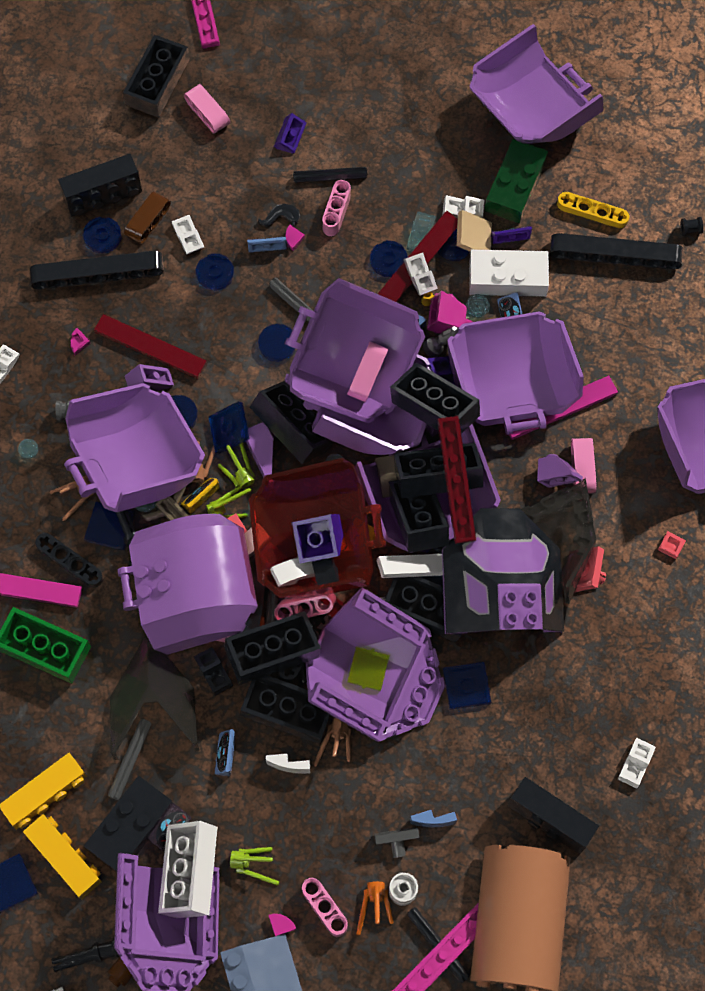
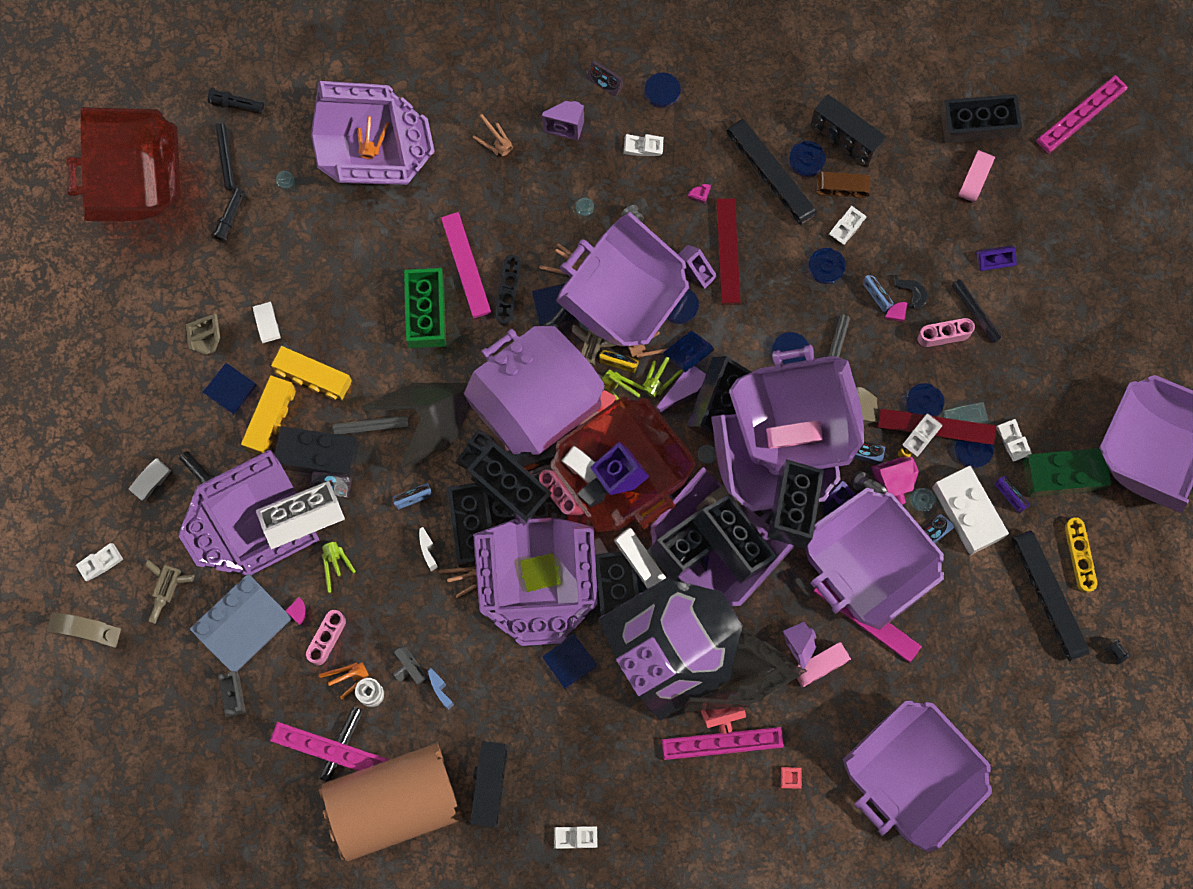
camera: 65 degrees right, 5 degrees up
dark red tile [437,416,476,544] -> none
tan tile [457,210,492,252] -> none
none -> dark pink tile [662,727,784,760]

